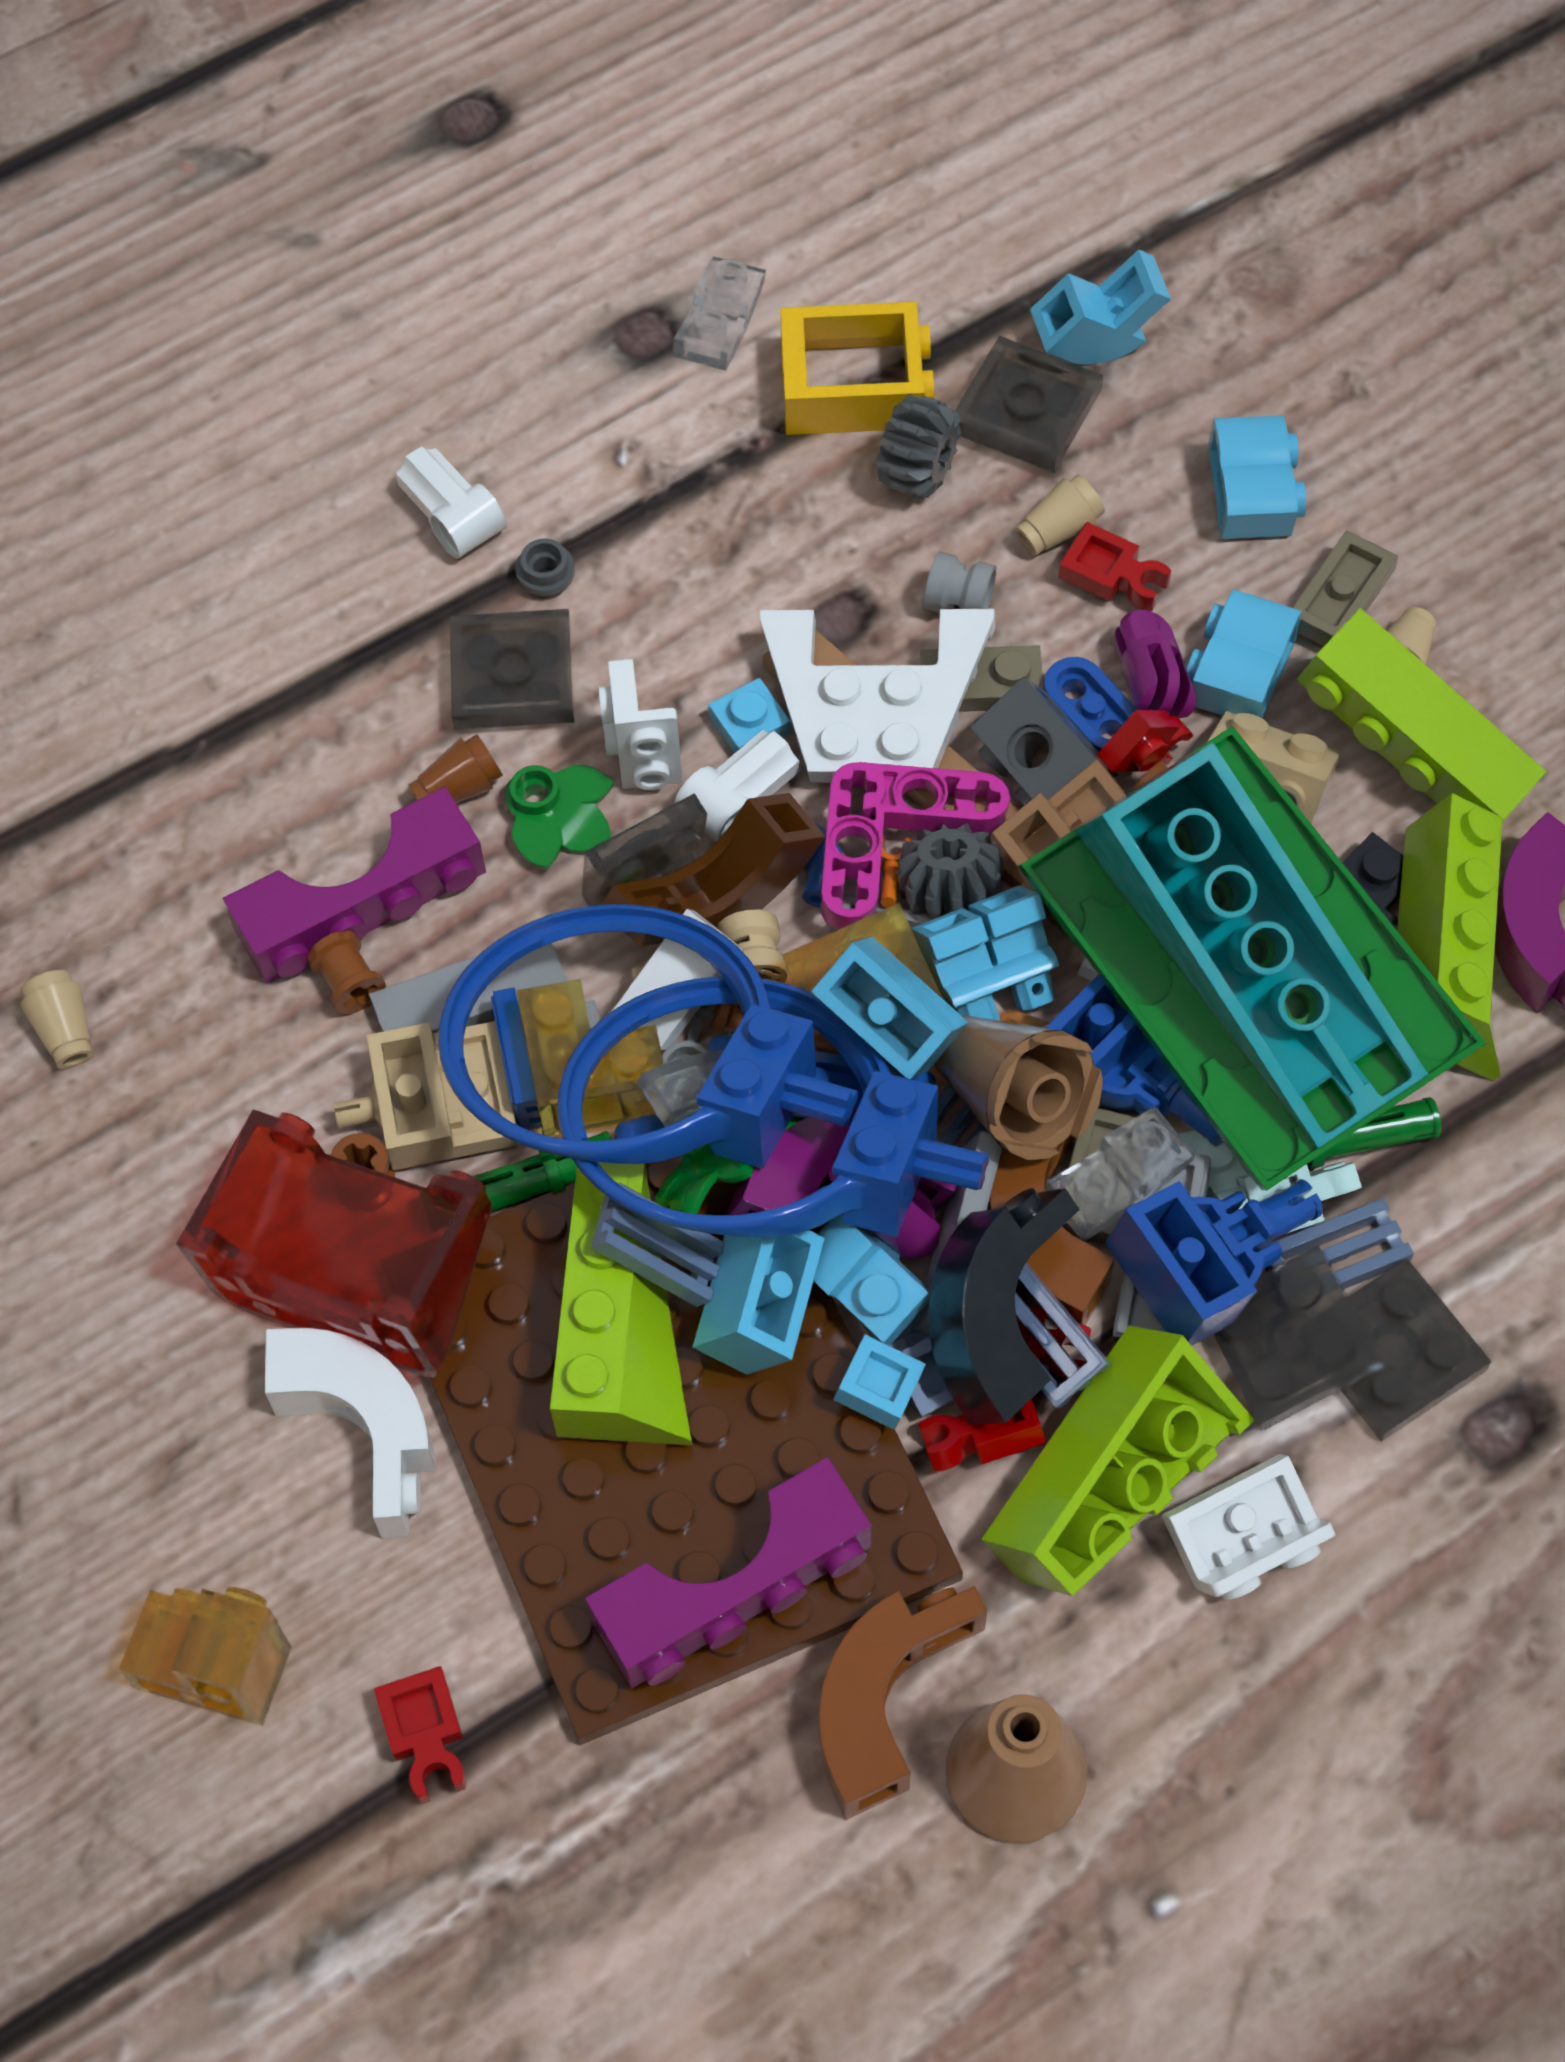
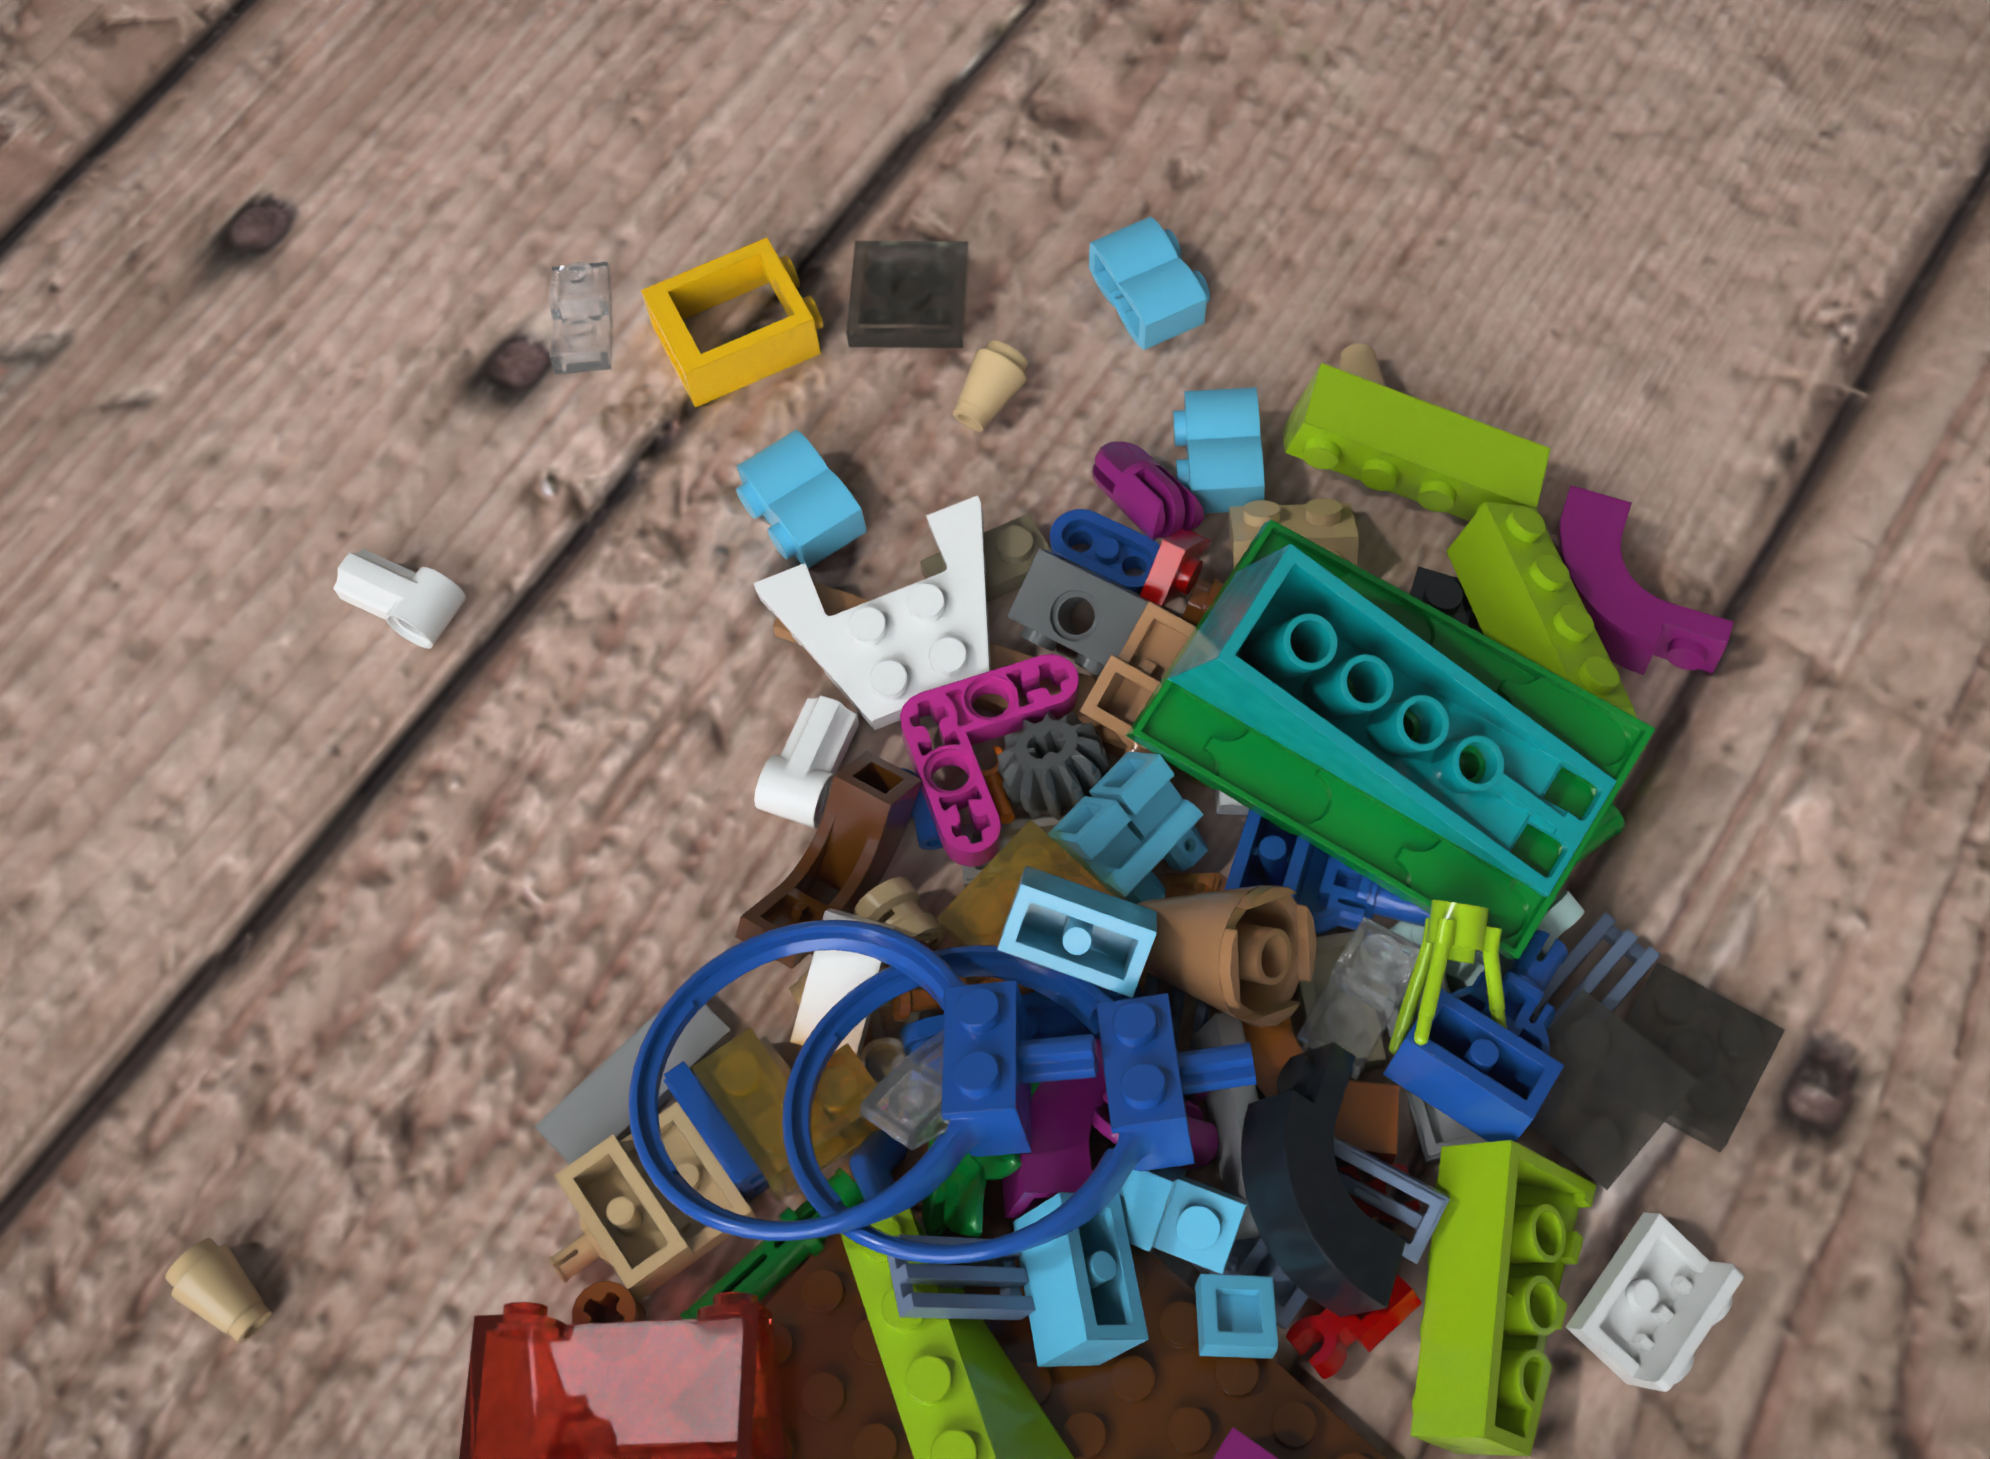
camera: 20 degrees left, 0 degrees up
magenta arch [223,787,486,984] -> none
dark orange bush [307,930,386,1014] -> none
dark orange cone [408,734,503,803] -> none
clear smoke plate [450,609,574,730] -> none
green plate [505,765,613,870] -> none
dark grey plate [516,539,575,596] -> none
clear smoke plate [582,793,708,906] -> none
white bracket [598,659,682,790] -> none
medium azure plate [708,678,791,754] -> none
dark grey gear [876,394,961,498] -> none
light grey wheel [923,551,997,613] -> none
medium azure brick [1030,249,1171,365] -> none
red plate [1058,522,1171,611] -> none
dark tan plate [1293,530,1398,646] -> none
none -> medium azure brick [736,429,867,569]
none -> lime plant [1389,900,1507,1055]

